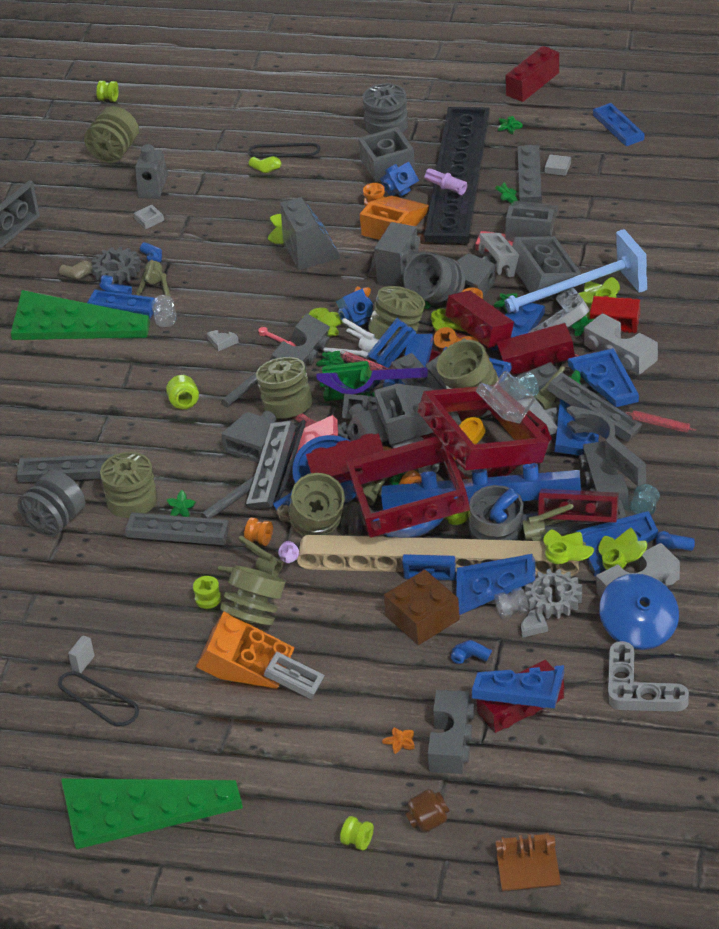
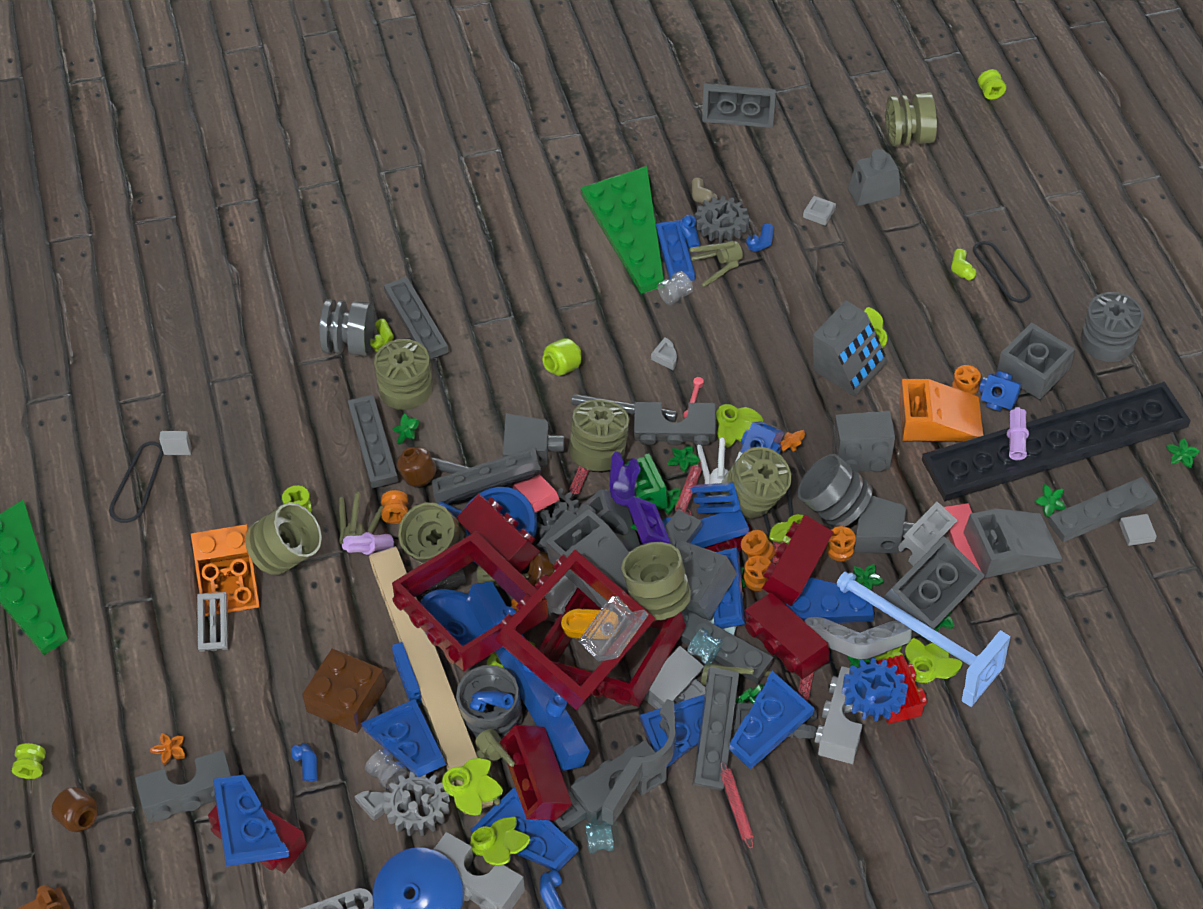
camera: 60 degrees right, 10 degrees up
none -> reddish brown head [397,447,436,487]
none -> blue gear [842,658,908,721]

